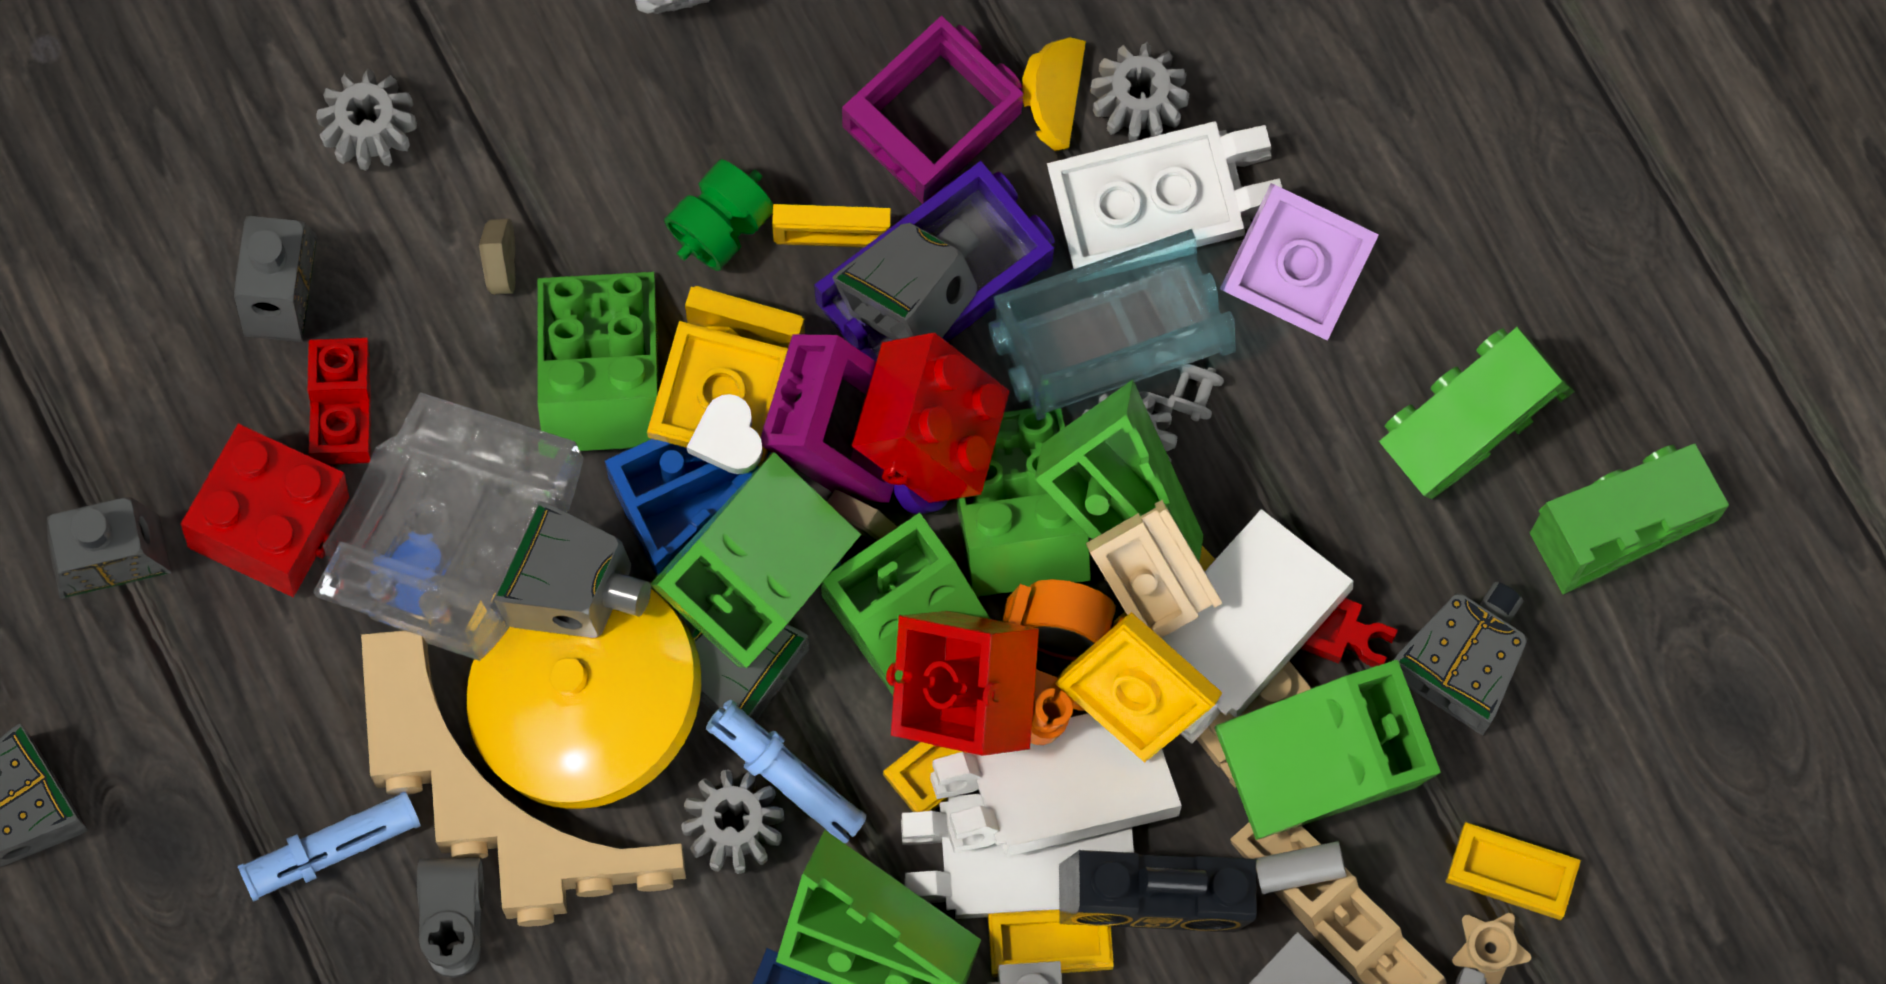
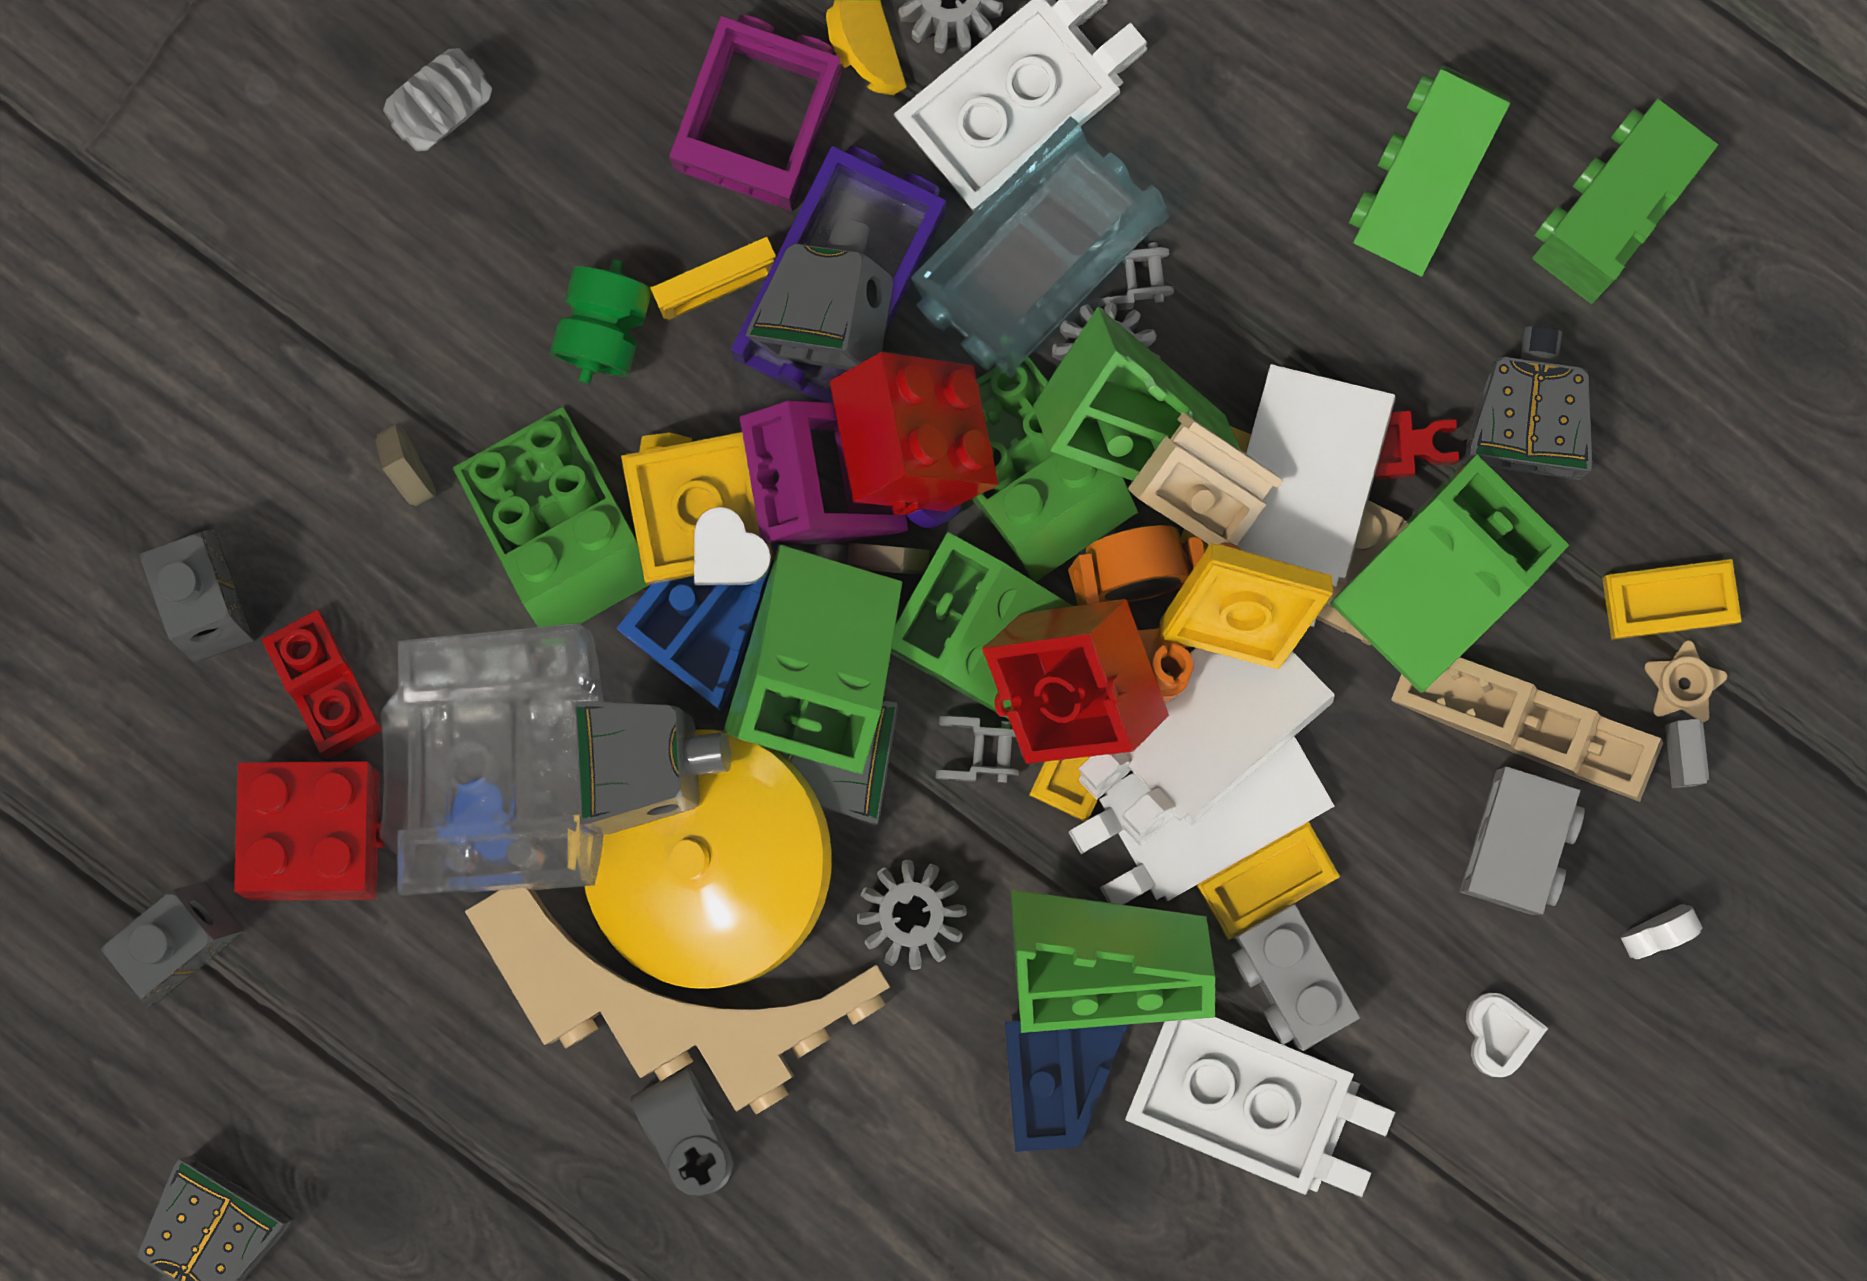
camera: 20 degrees left, 10 degrees up
light blue pin [238,792,421,902] -> none
light grey gear [316,69,417,171] -> none
yellow tile [685,286,805,348] -> none
light blue pin [706,699,866,843] -> none
black piece [1059,850,1257,933] -> none
lavender plate [1220,183,1379,341] -> none
light grey axle [1255,841,1347,894] -> none
none -> light grey piece [935,716,1019,783]

